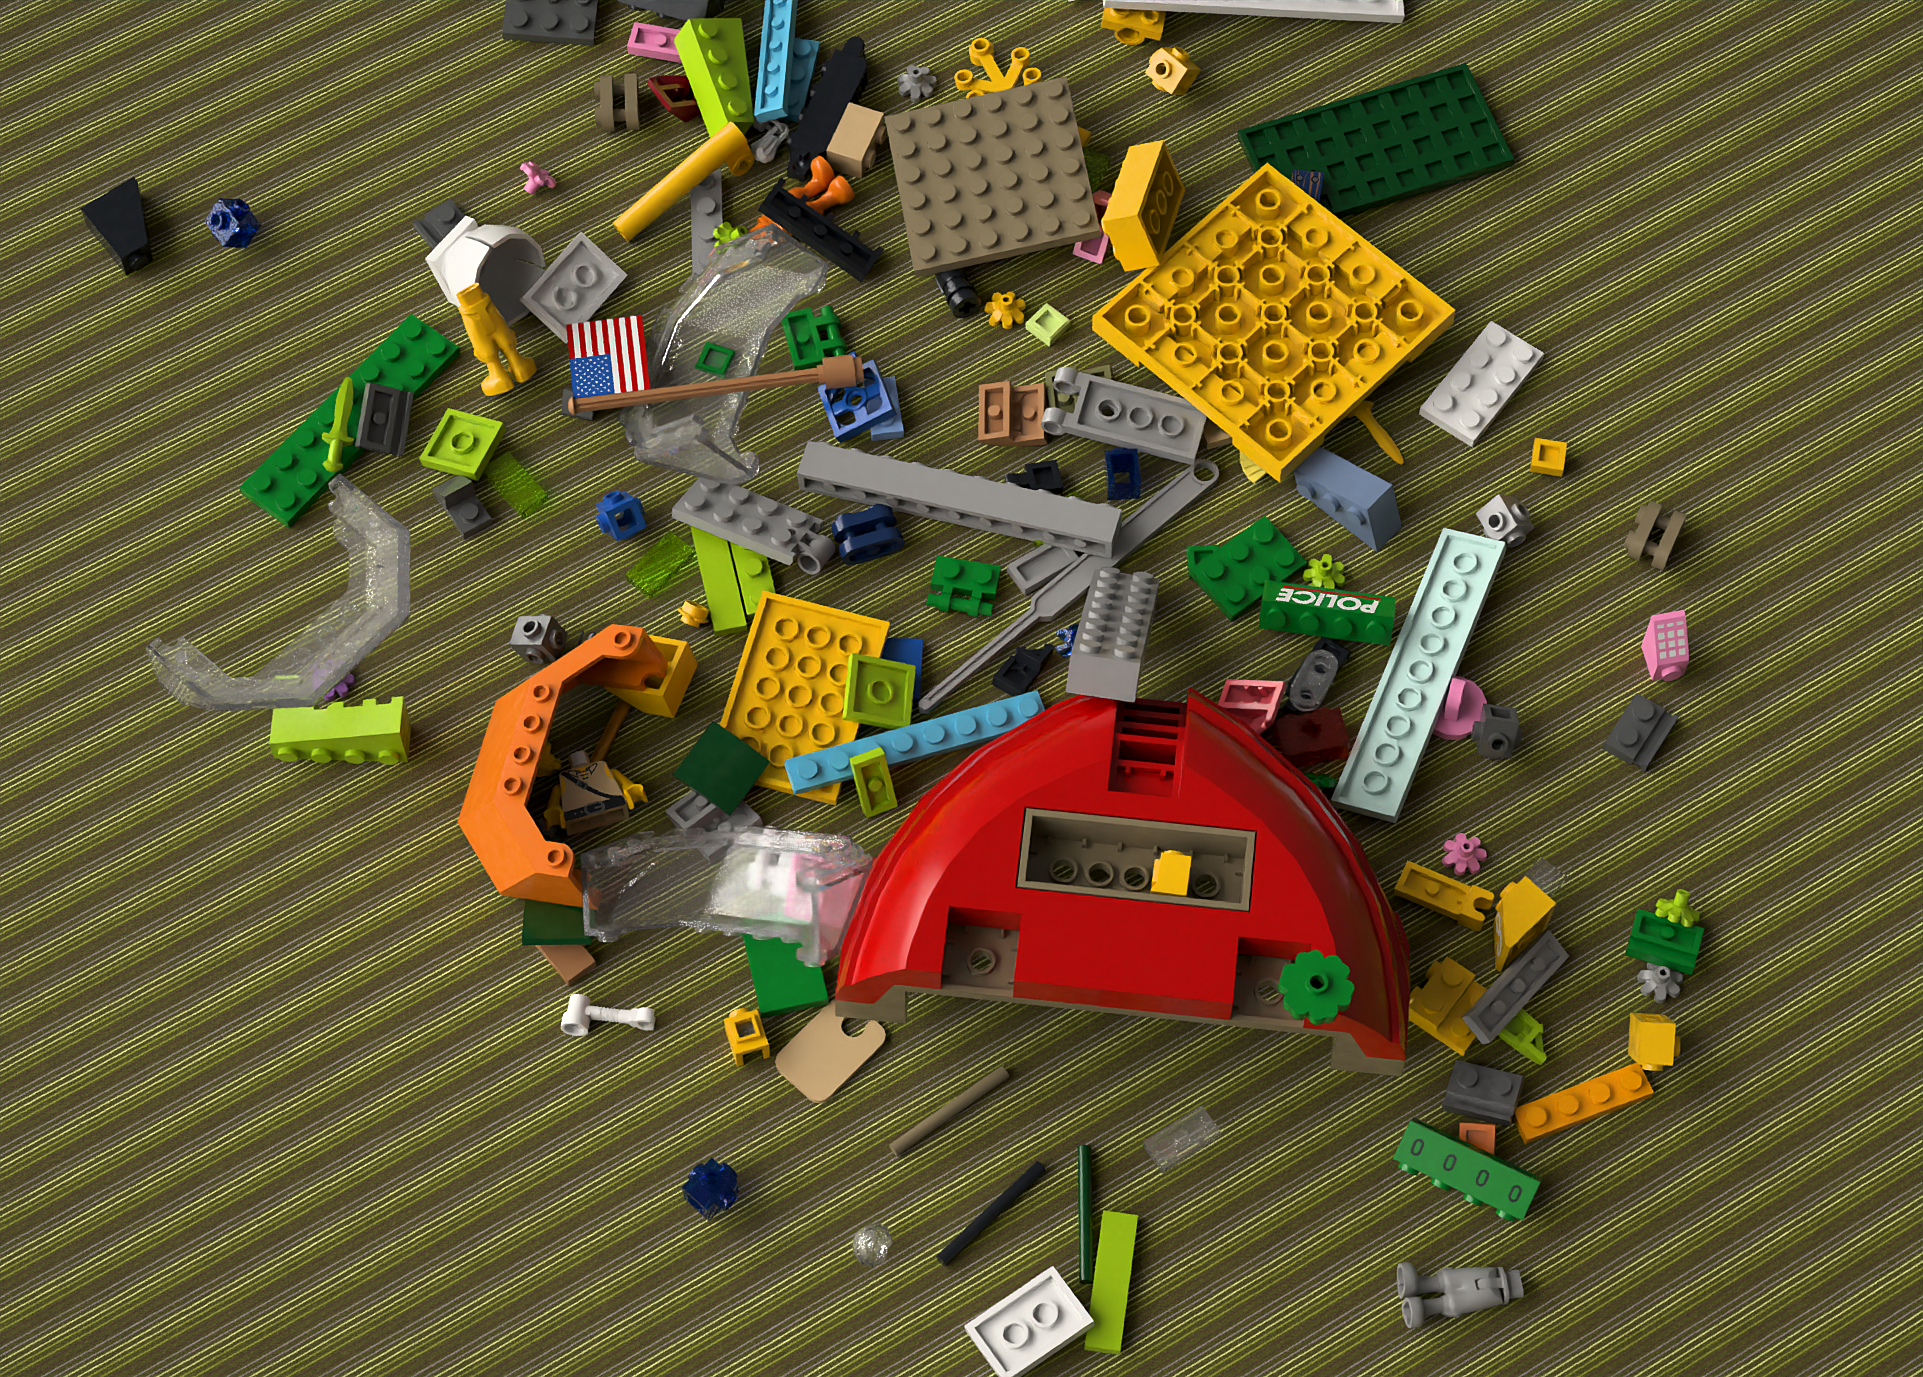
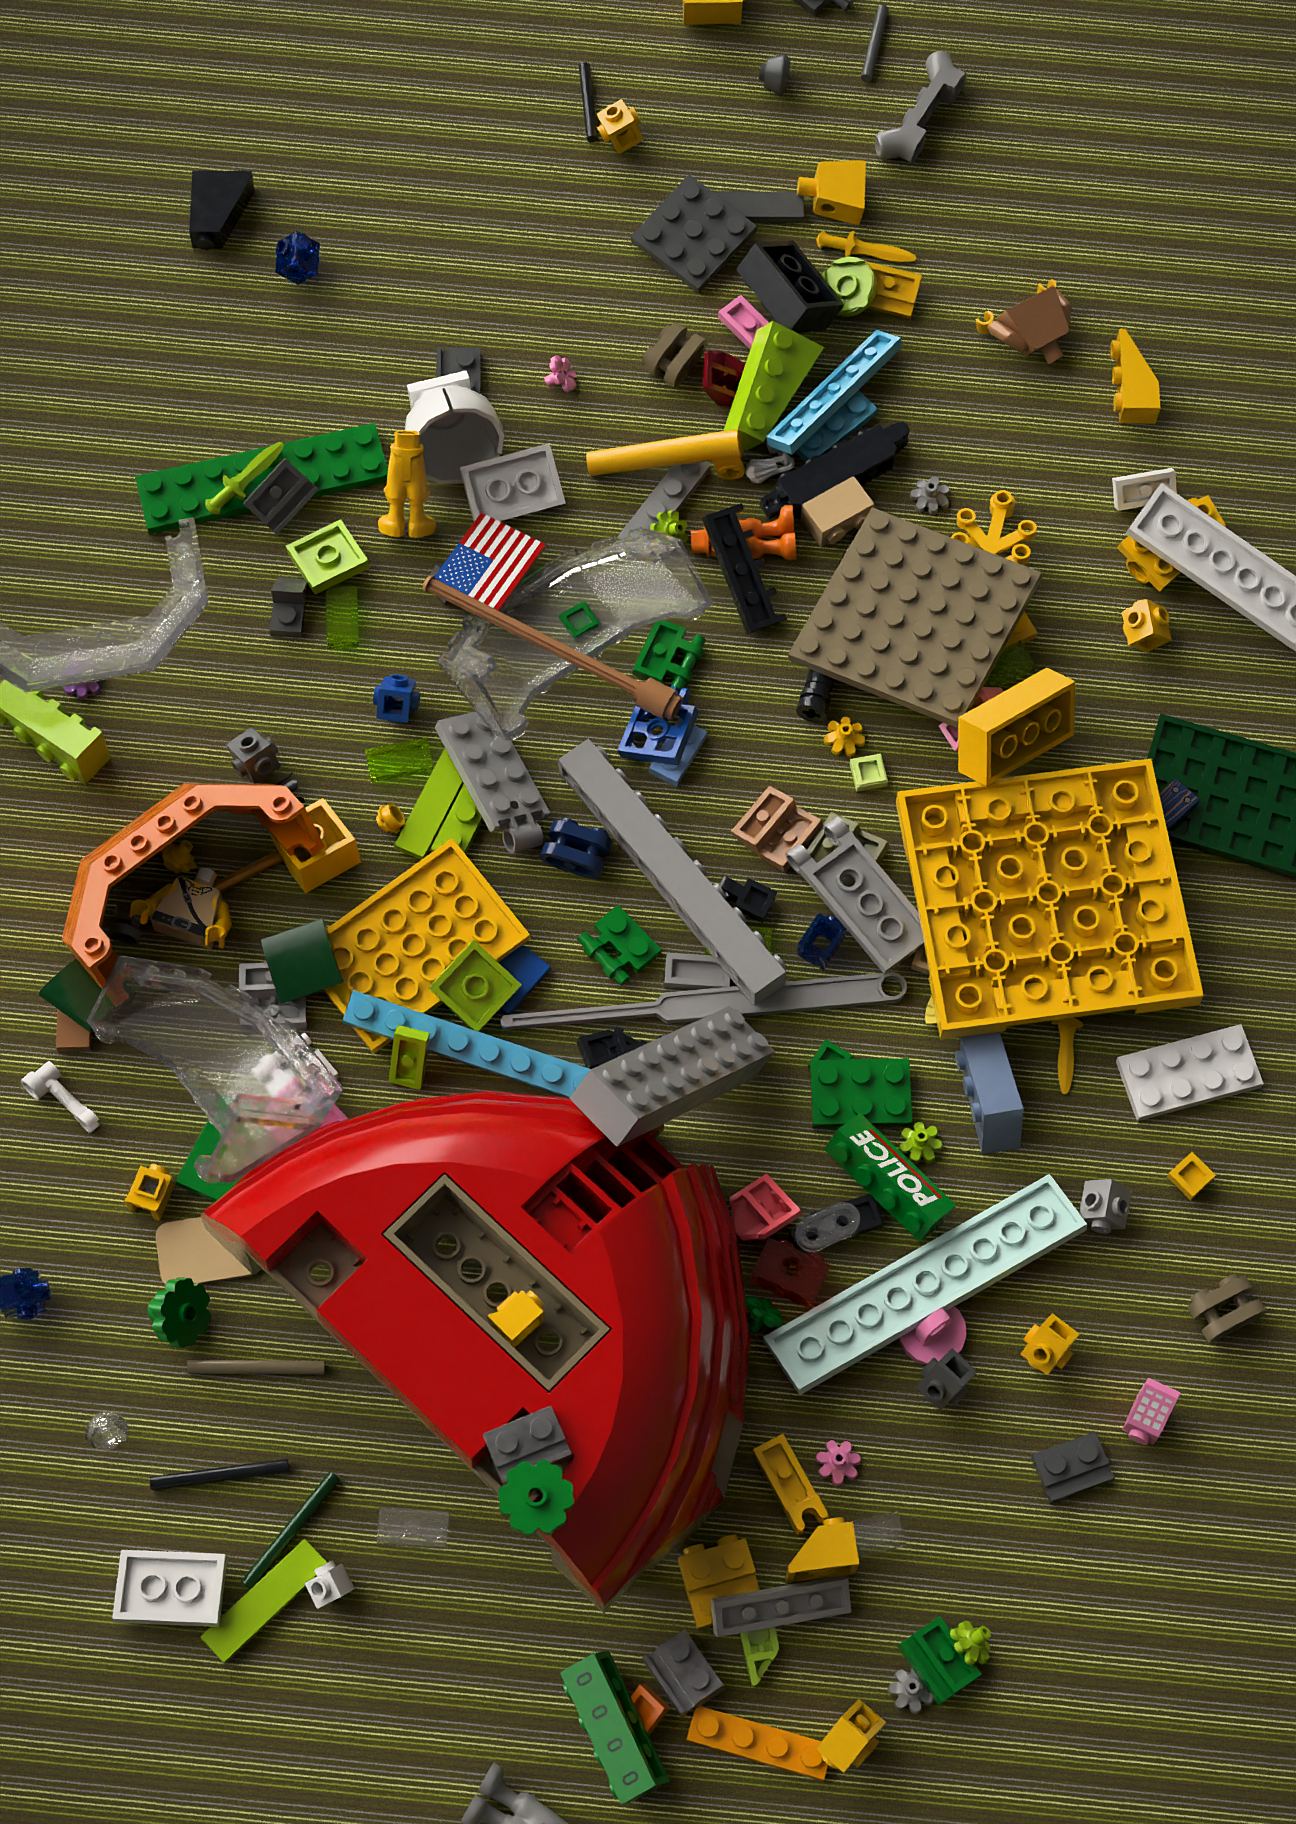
camera: 35 degrees right, 5 degrees up
none -> green plant [148,1277,211,1348]
none -> white plate [304,1560,355,1609]
none -> flat silver plate [483,1405,572,1486]
none -> yellow brick [1020,1313,1080,1375]

